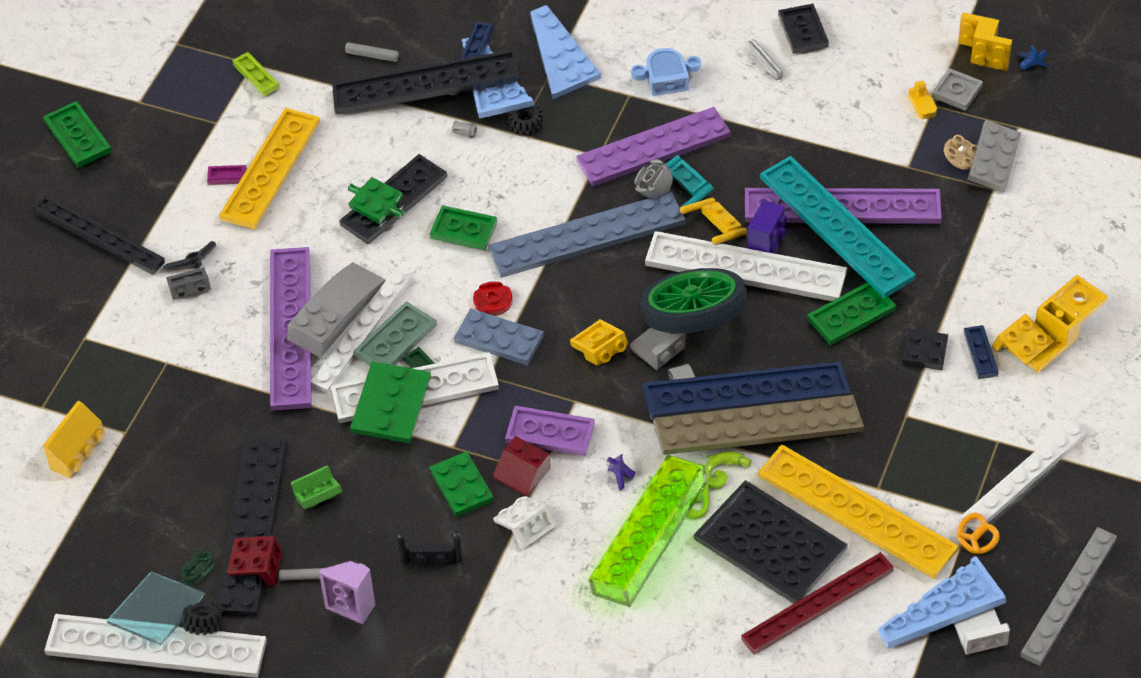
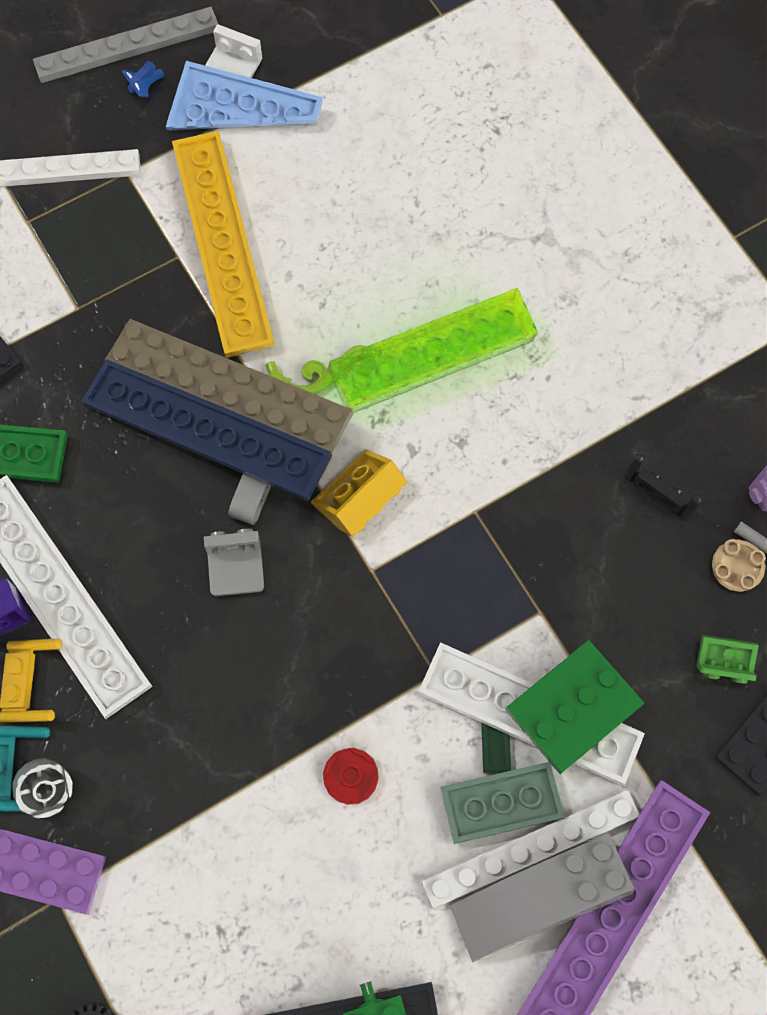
camera: 145 degrees left, 20 degrees up
green plate [429,205,498,251] -> none
green plate [429,451,494,517] -> none
sand blue plate [454,308,544,366] -> none
sand blue plate [488,192,685,278] -> none
dark red slope [493,436,551,497] -> none
white bracket [493,496,556,549] -> none
medium lavender plate [505,406,595,456] -> none
yellow plate [570,319,628,366] -> none
dark purple piece [606,454,636,490] -> none
wheel [640,268,747,333] -> none
black plate [694,480,848,604] -> none
dark red plate [741,552,894,655] -> none
light orange piece [957,513,1000,554] -> none
none -> blue piece [122,61,165,98]
none -> yellow slope [311,449,408,537]
none -> tan dish [712,539,766,592]

